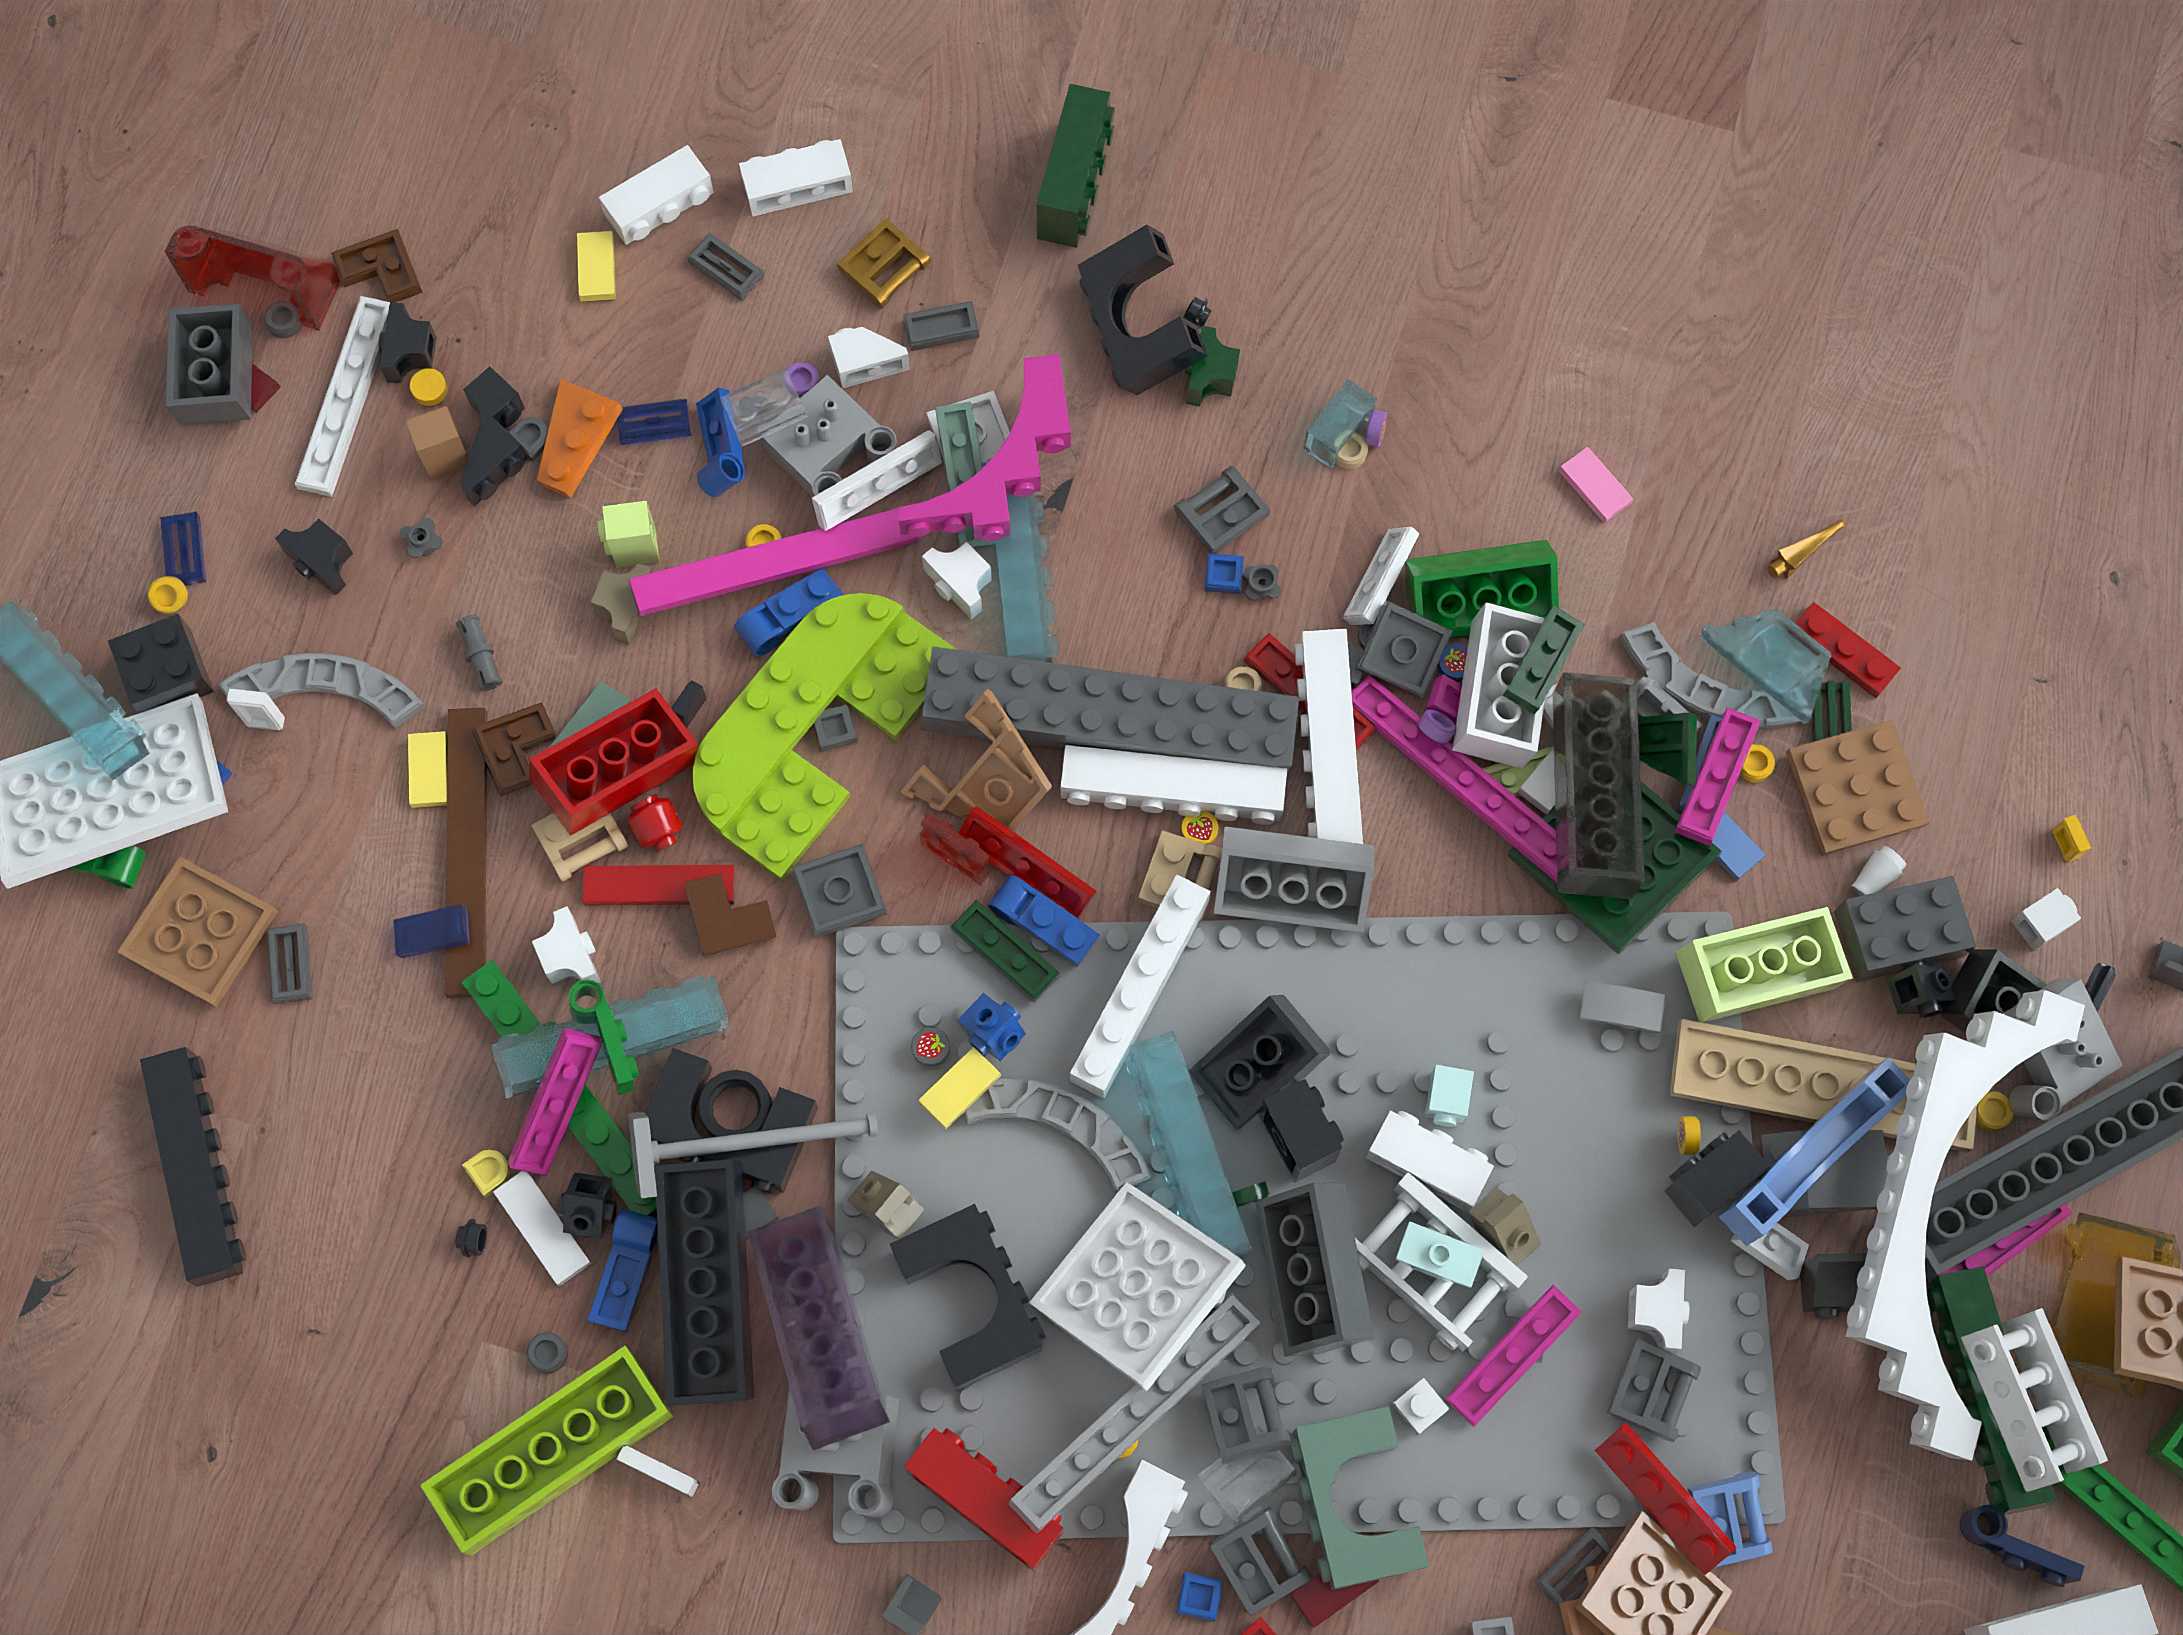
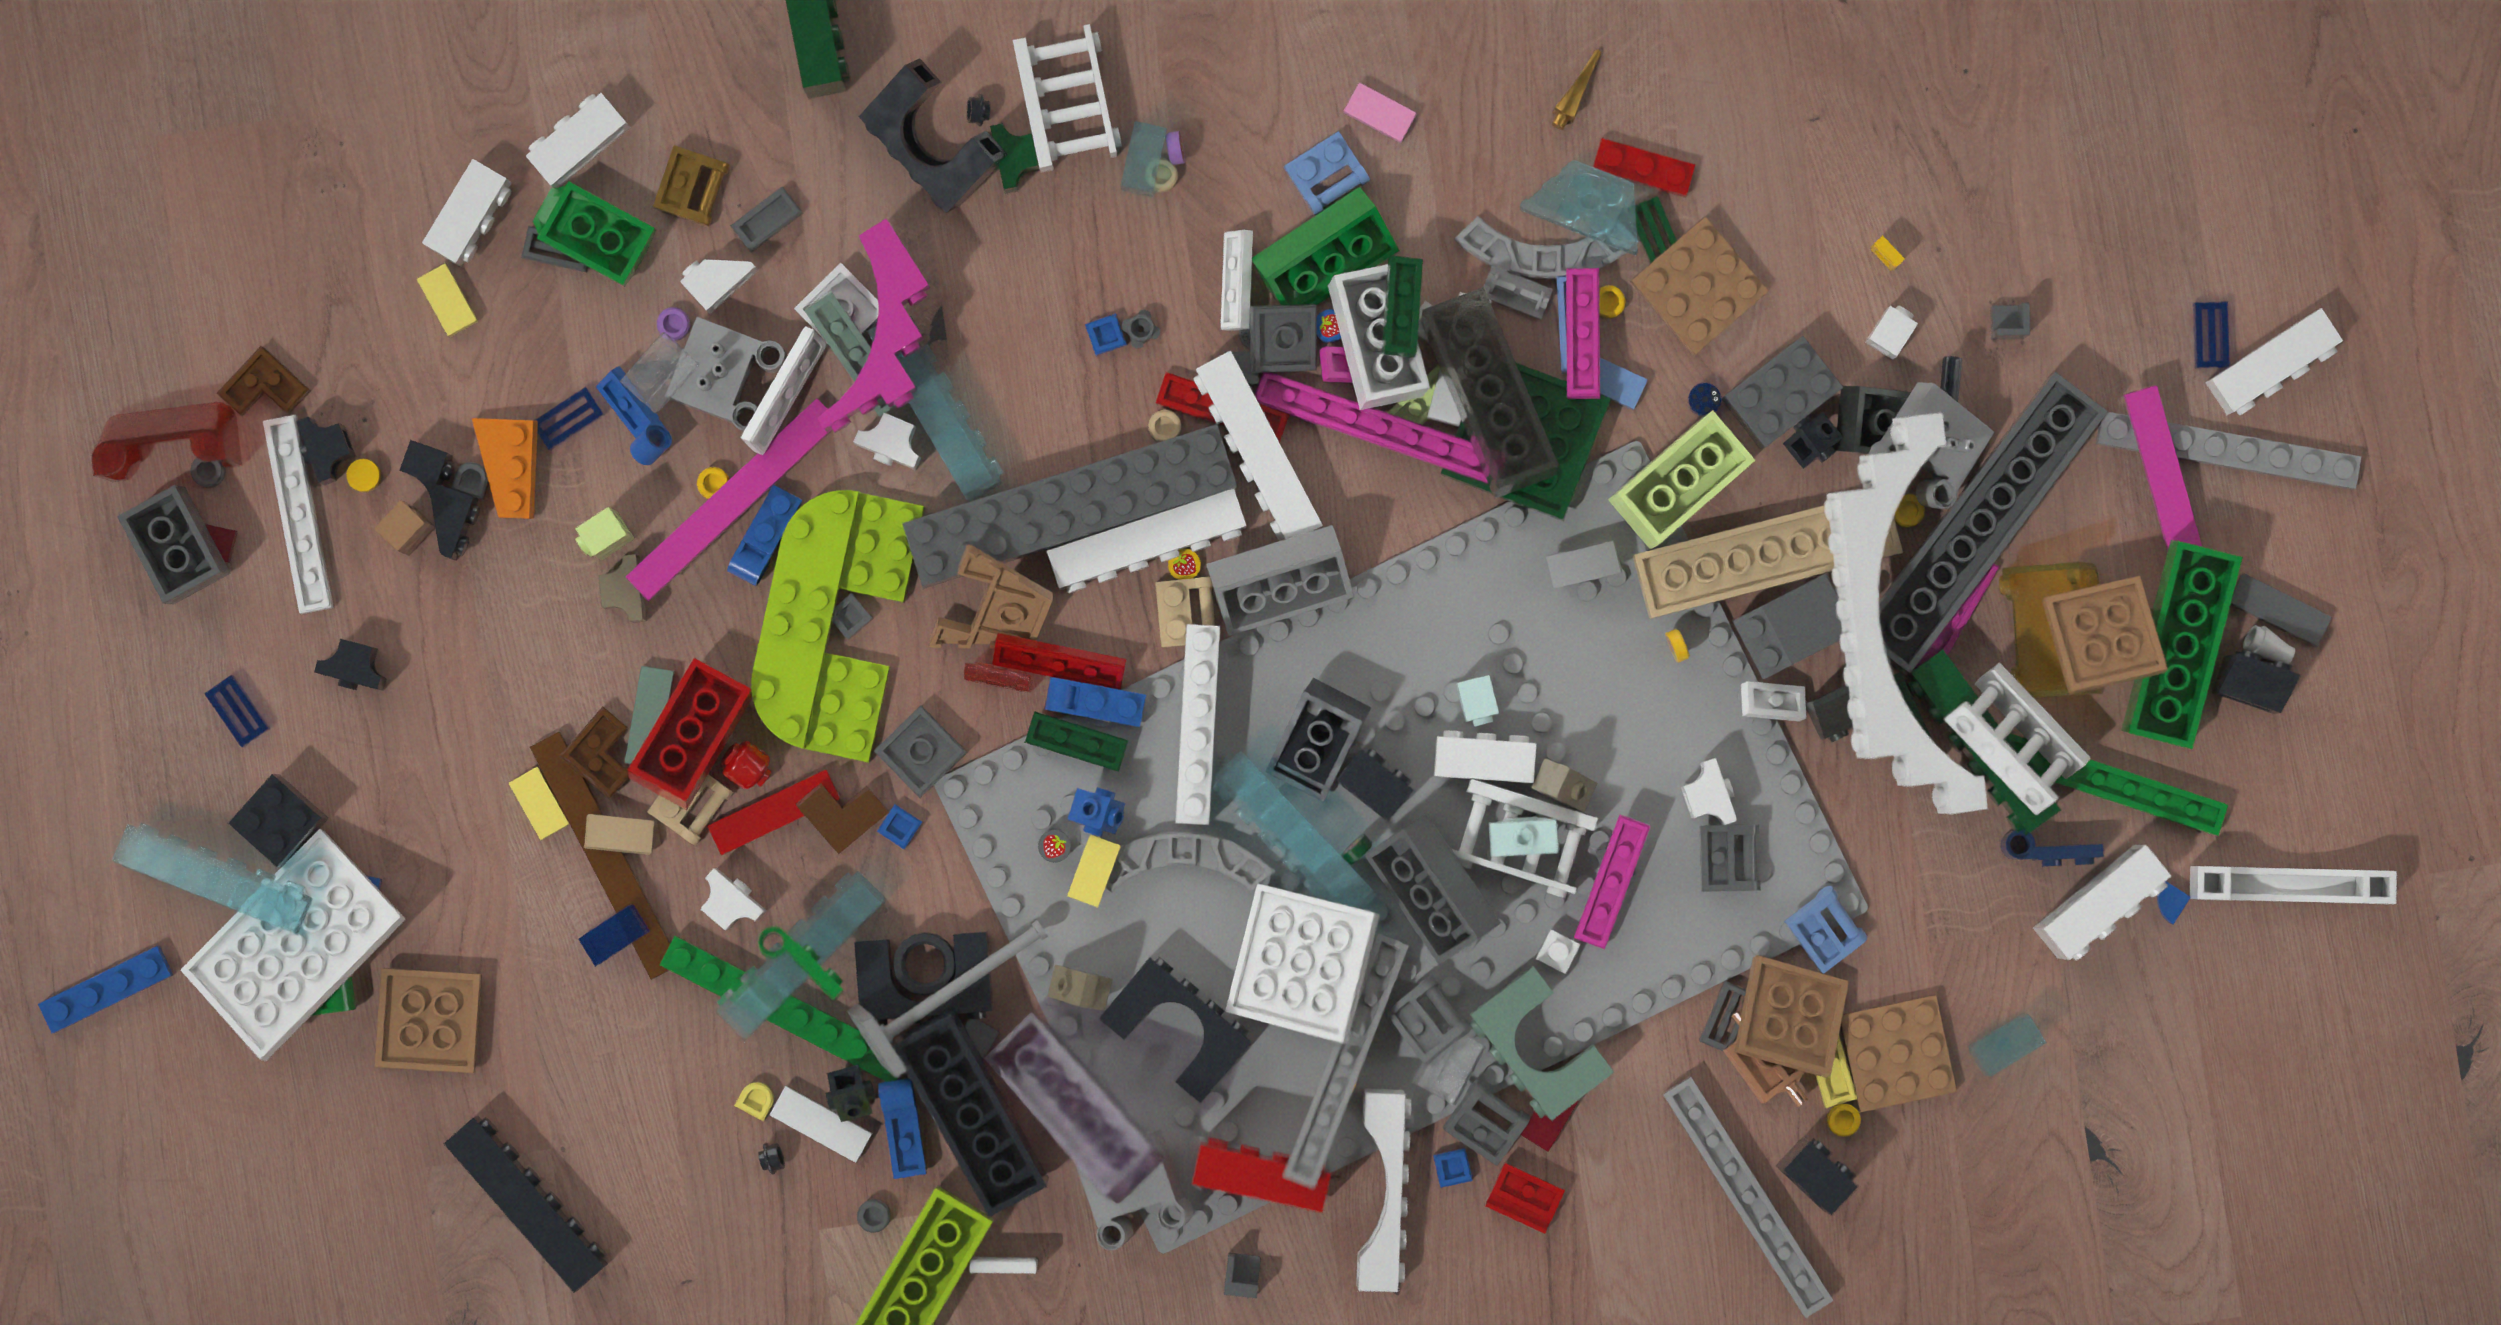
camera: 25 degrees left, 15 degrees up
yellow tile [148,576,188,614] -> none
light grey tile [217,653,425,729] -> none
white tile [227,689,285,731] -> none
dark grey tile [267,924,313,1004] -> none
dark grey plate [400,518,442,558] -> none
dark grey pin [456,615,503,691] -> none
dark pink tile [508,1028,603,1176] -> none
black tile [672,680,707,728] -> none
dark grey plate [1173,466,1270,554] -> none
medium lavender tile [1418,710,1456,743] -> none
red plate [1594,1422,1737,1575] -> none
dark green wing [1624,712,1697,786] -> none
black brick [1664,1130,1770,1227] -> none
medium blue arch [1719,1057,1910,1246] -> none
white cone [1851,846,1906,896] -> none
none -> green slope [532,181,656,287]
none -> tan tile [584,814,654,855]
none -> blue tile [877,804,923,850]
none -> white fence [1013,24,1122,172]
none -> medium blue plate [1284,131,1370,216]
none -> clear blue tile [1688,383,1721,416]

